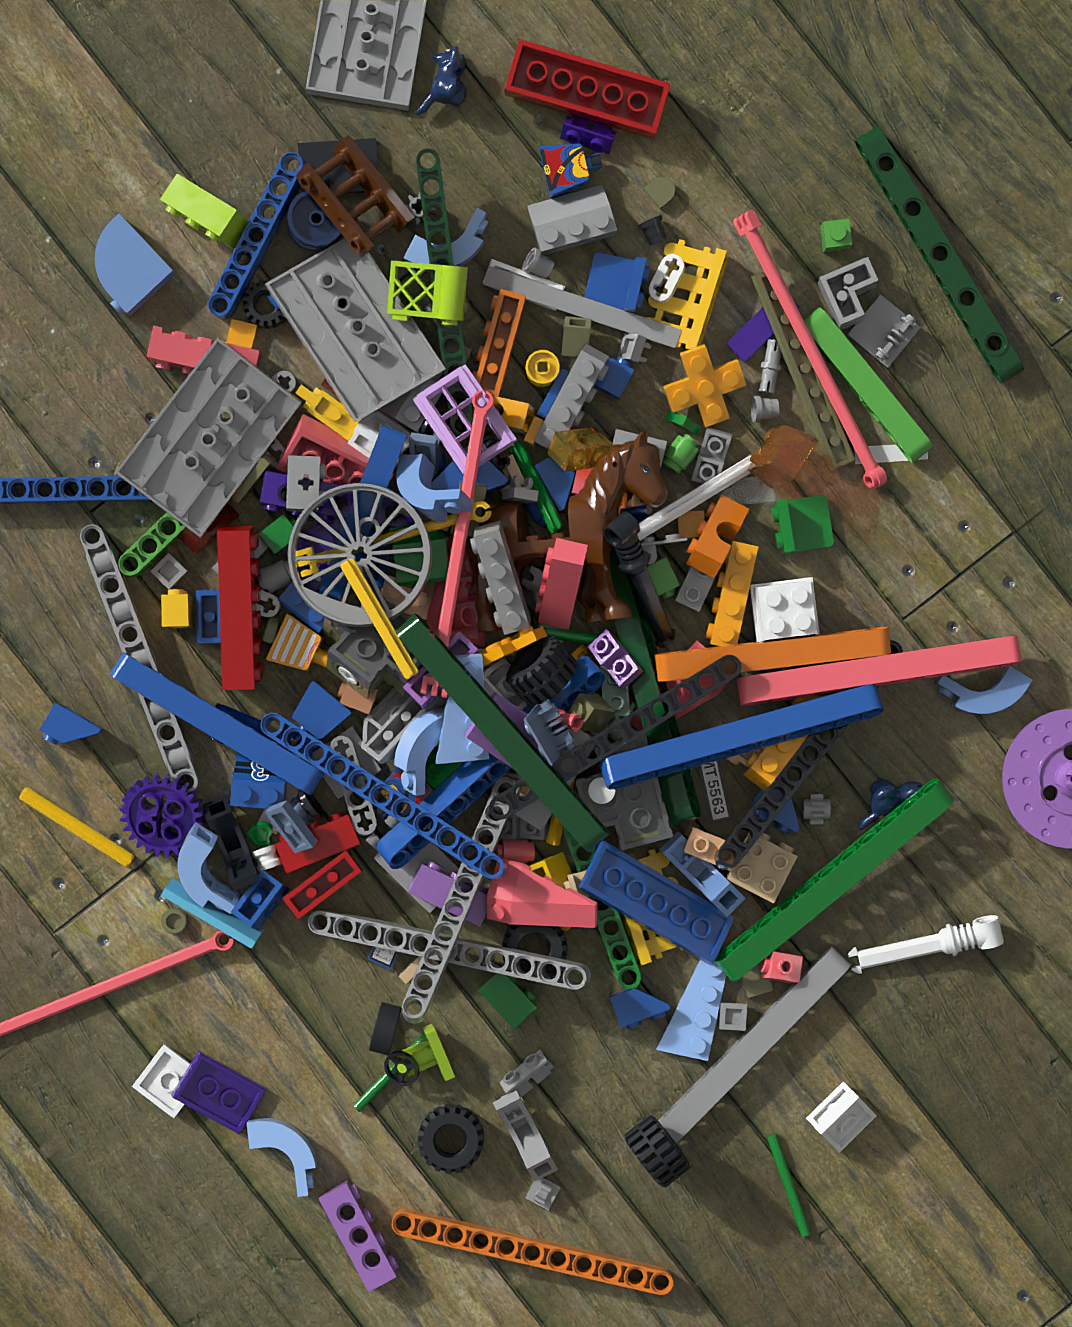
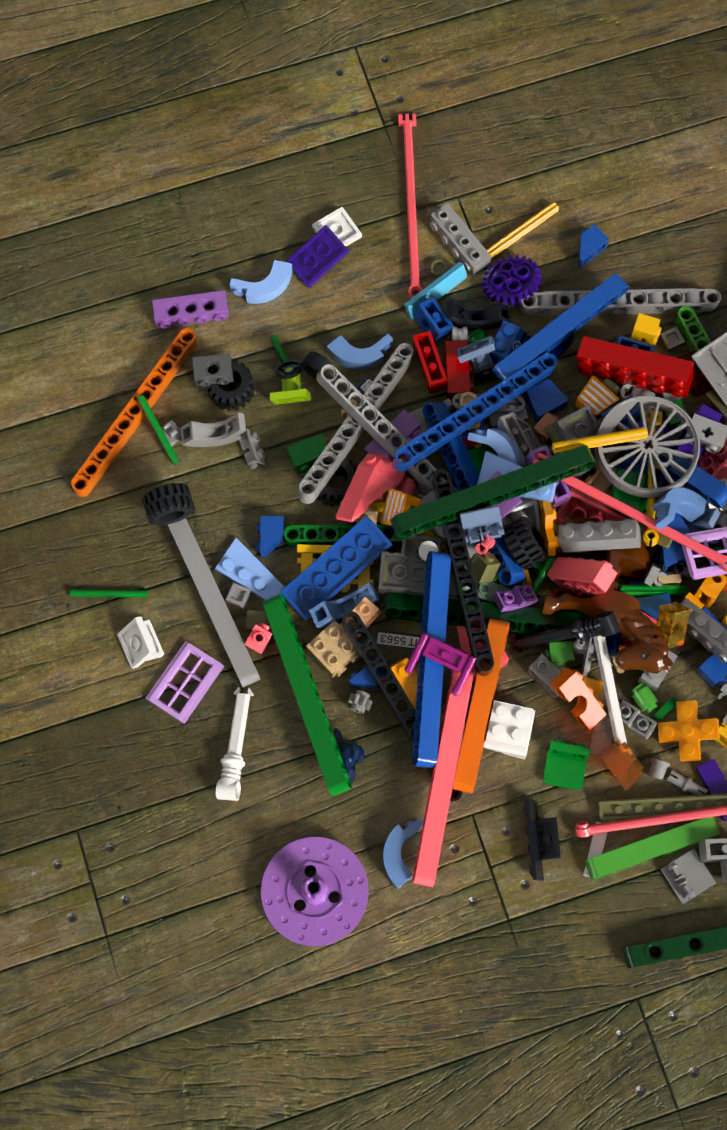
camera: 110 degrees right, 15 degrees down
light blue arch [178,822,241,914] -> none
light orange brick [706,541,758,647] -> none
none -> green bar [137,395,180,465]
none -> lavender piece [146,641,224,724]
none -> dark grey brick [193,354,234,387]
none -> medium blue arch [327,334,393,370]
none -> light orange torso [381,488,421,527]
none -> magenta plate [404,632,477,696]
none -> light grey brick [429,203,491,276]
none -> tan tile [459,392,478,411]
none -> black bracket [524,799,561,881]

